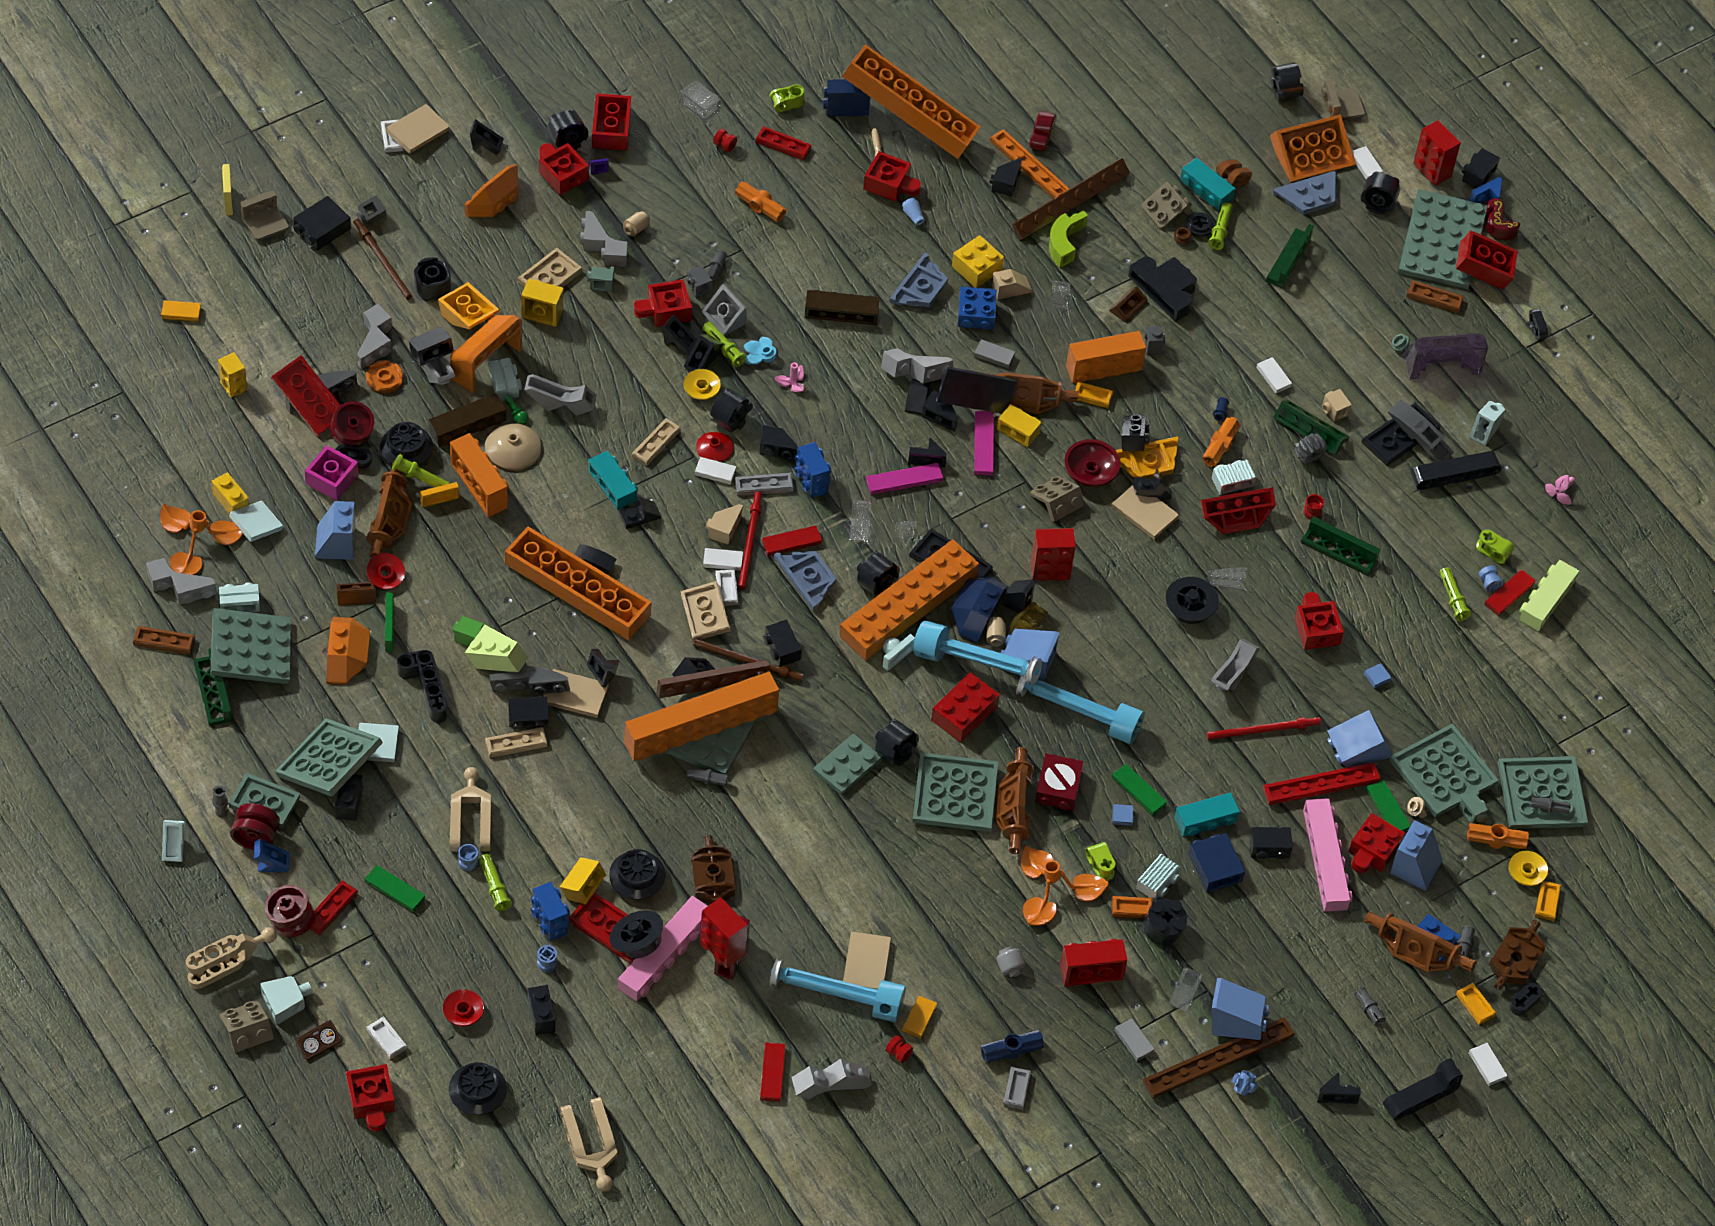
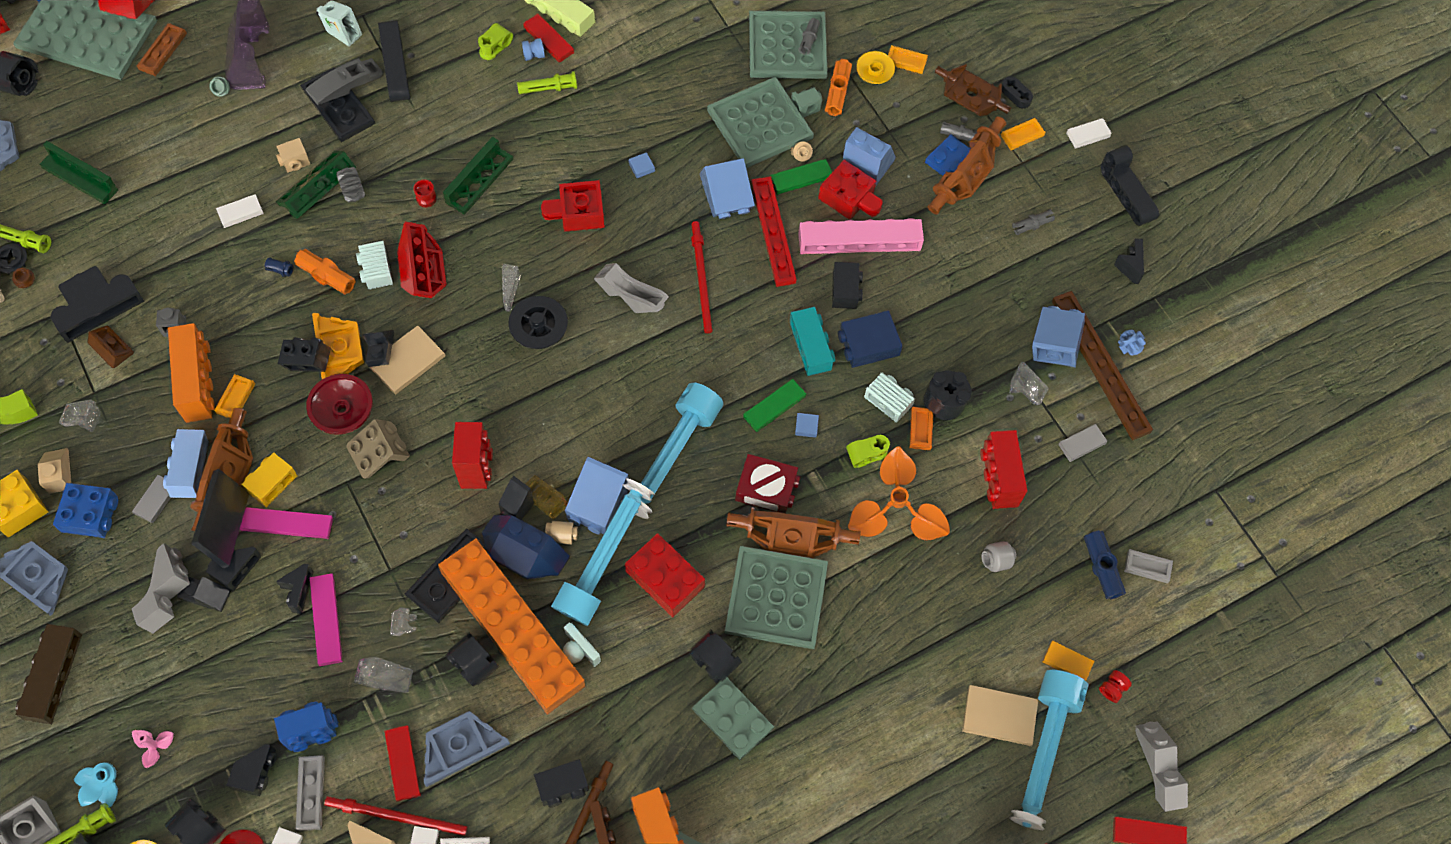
camera: 85 degrees left, 10 degrees up
none -> light blue brick [163,429,209,498]

